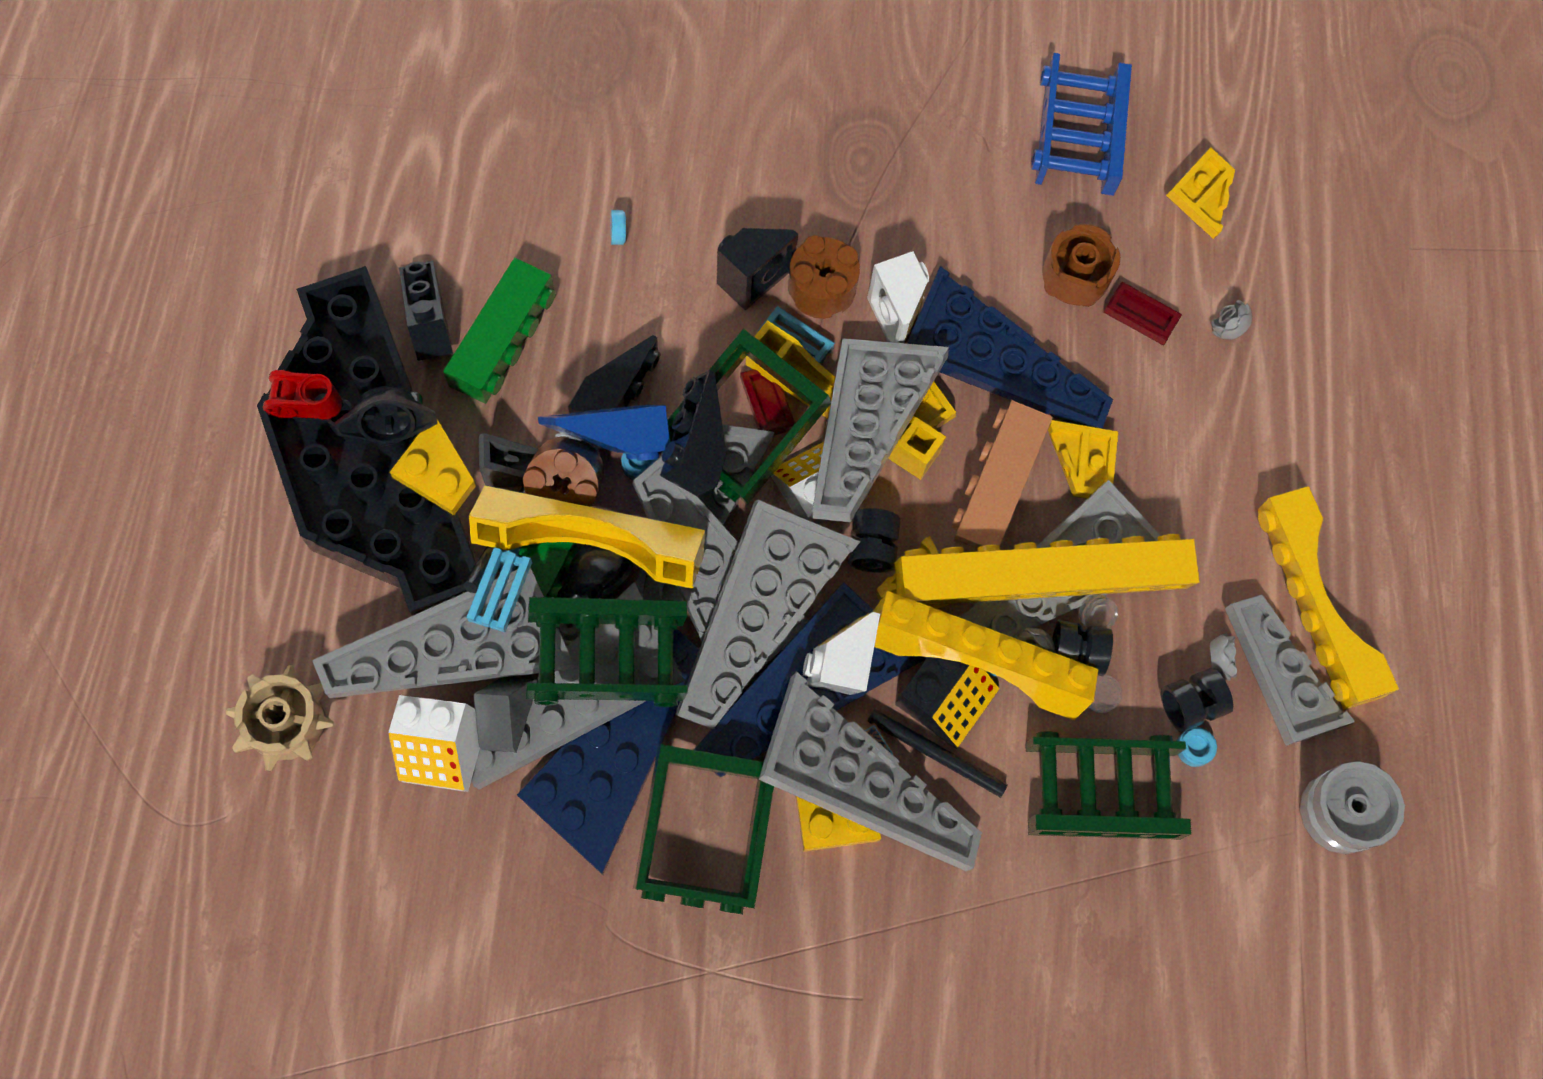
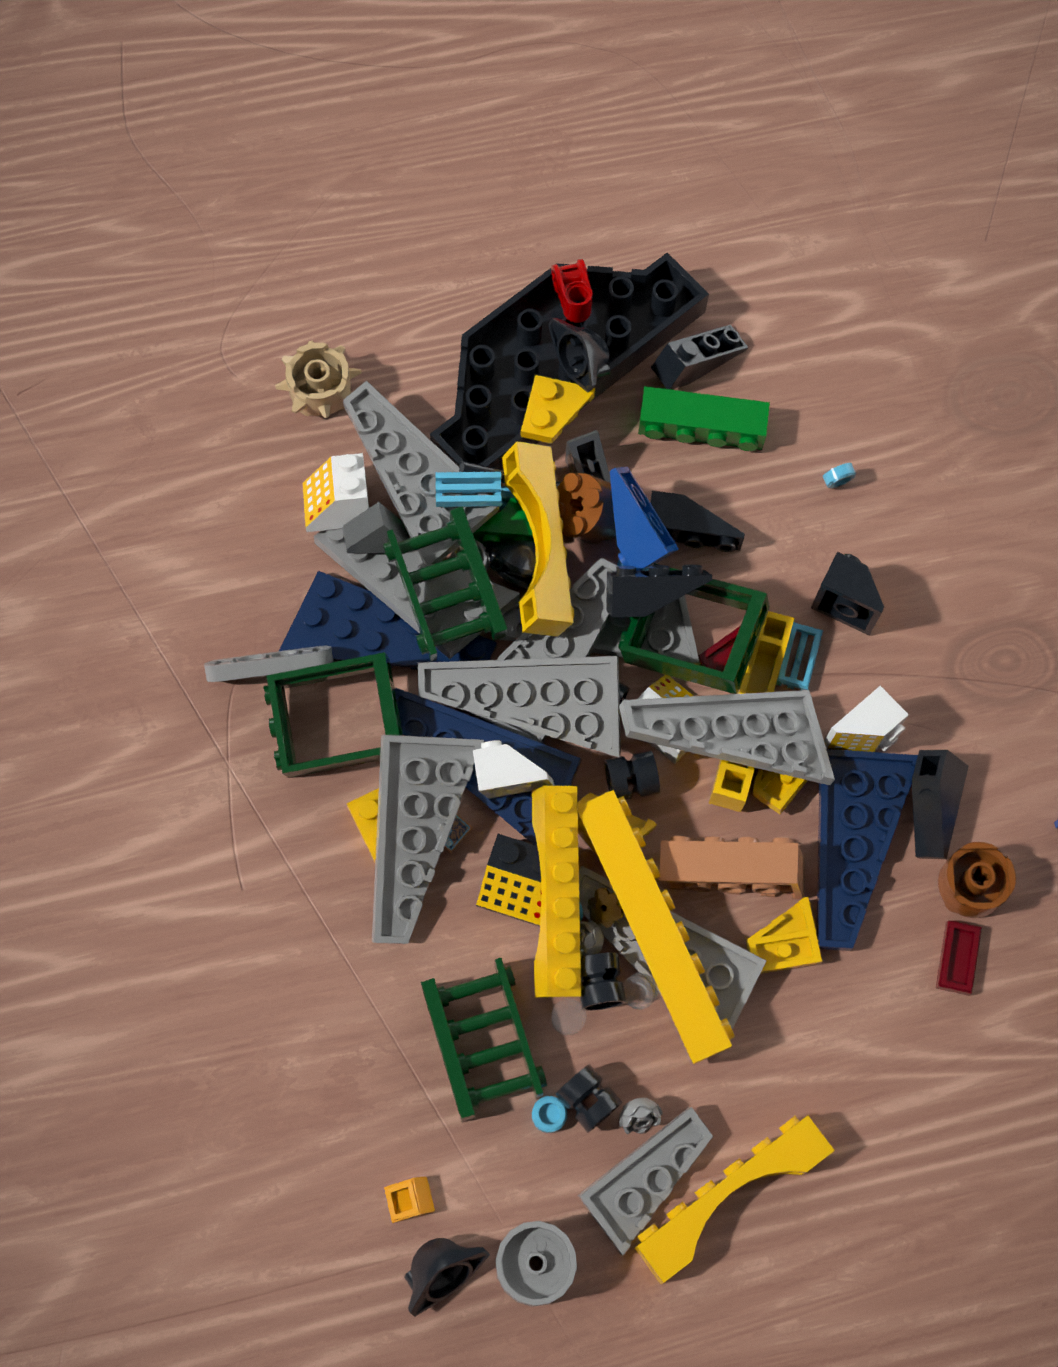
camera: 75 degrees right, 0 degrees up
dark orange brick [788,235,860,319] -> none
black bar [867,708,1008,798] -> none
light grey plate [1211,300,1252,340] -> none
none -> light grey beam [204,646,334,682]
none -> light orange slope [384,1177,435,1223]
none -> black hat [404,1238,490,1317]
none -> dark brown plant [588,887,623,928]
none -> black slope [912,750,969,860]

